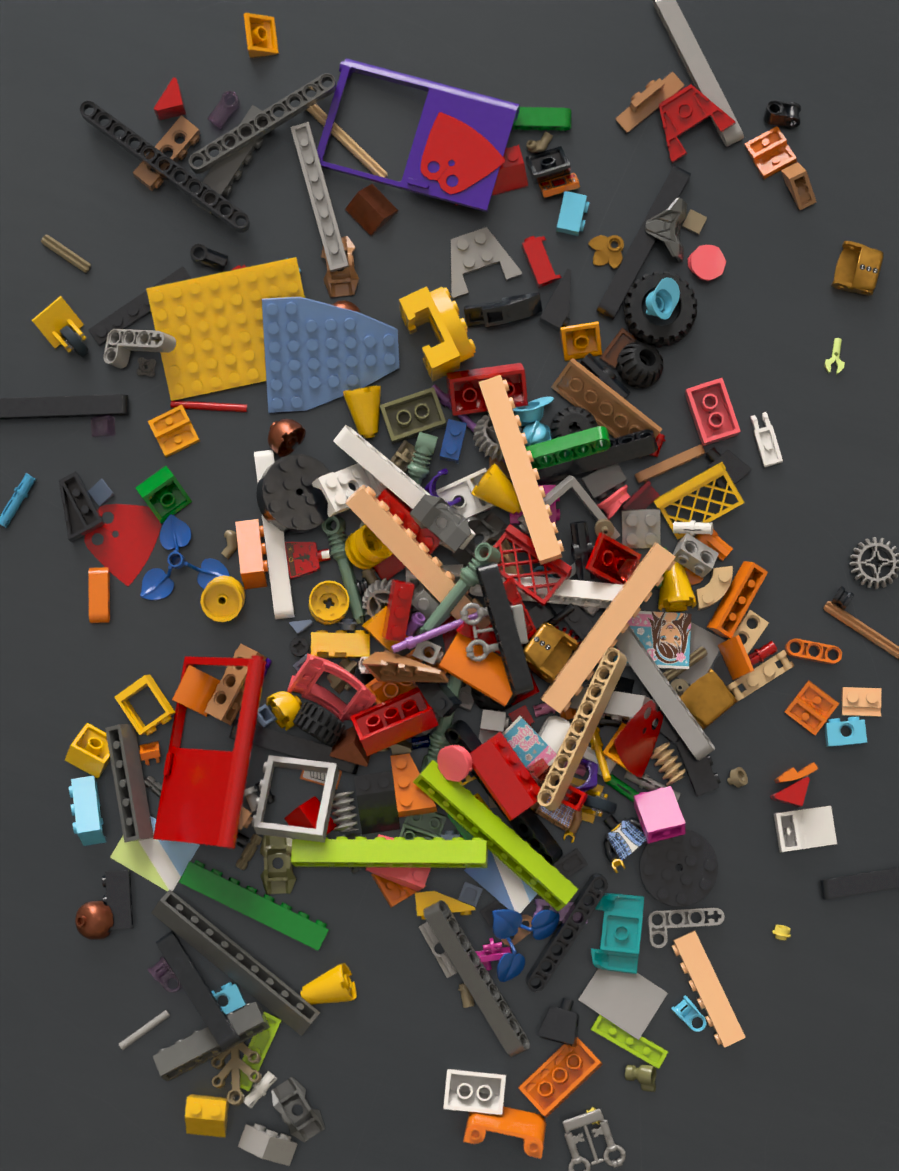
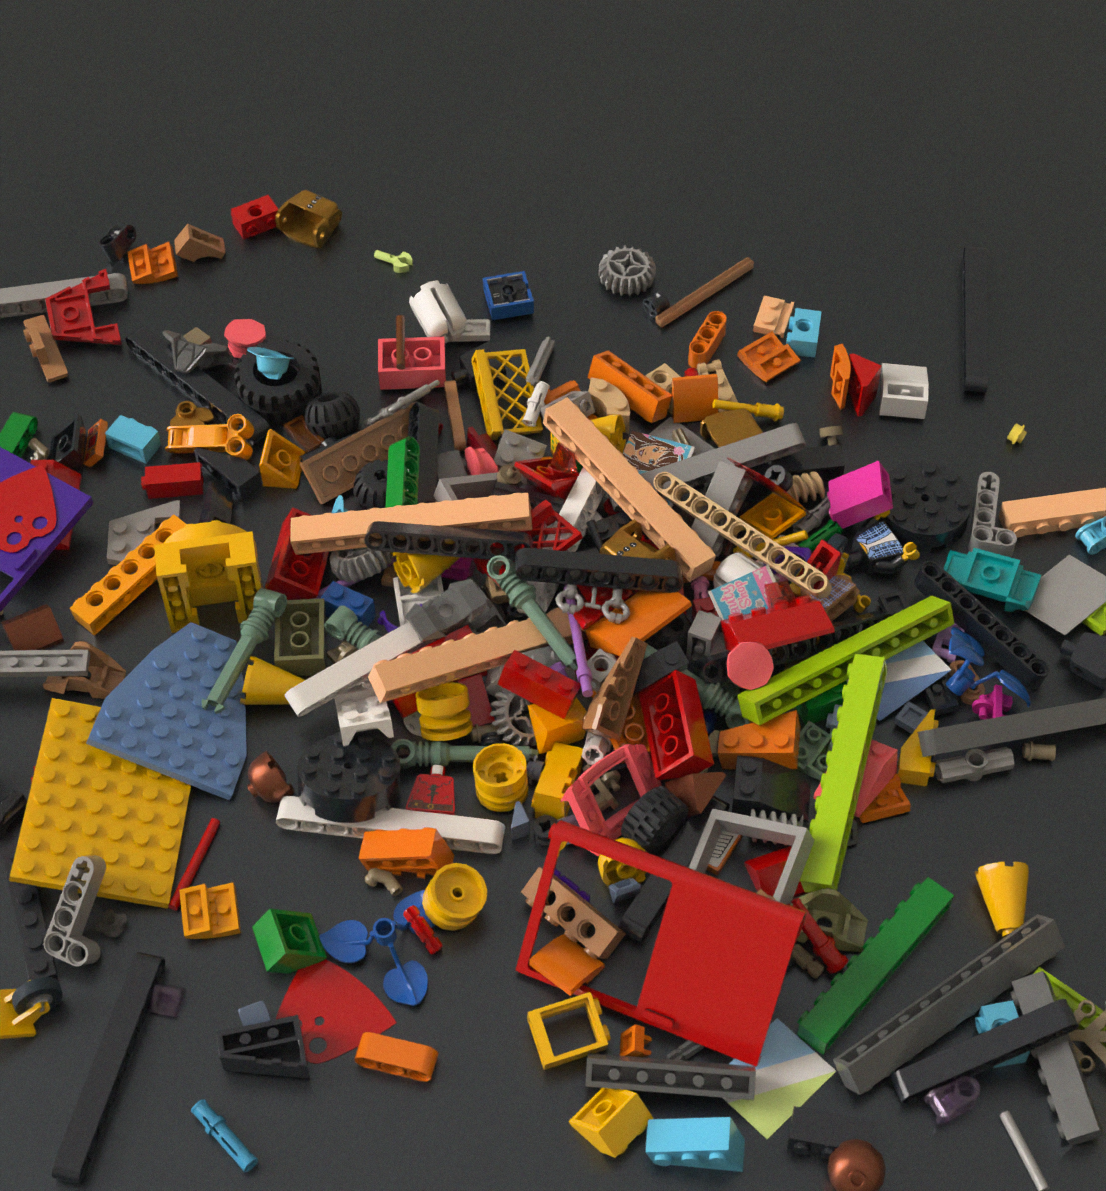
camera: 75 degrees left, 30 degrees down
none -> light orange brick [70,514,187,636]
none -> light orange piece [165,414,254,461]
none -> sand green piece [201,588,287,714]
none -> red brick [231,195,278,239]
none -> light grey piece [363,380,440,428]
none -> black beam [364,521,533,561]
none -> reddish brown bar [396,315,405,370]
none -> red axle [403,905,443,954]
none -> white cylinder [409,280,466,344]
none -> piece [483,271,534,320]
none -> light grey axle [526,337,555,385]
none -> yellow pin [712,399,784,421]
none -> black wheel [765,465,794,492]
none -> red pin [787,898,848,974]

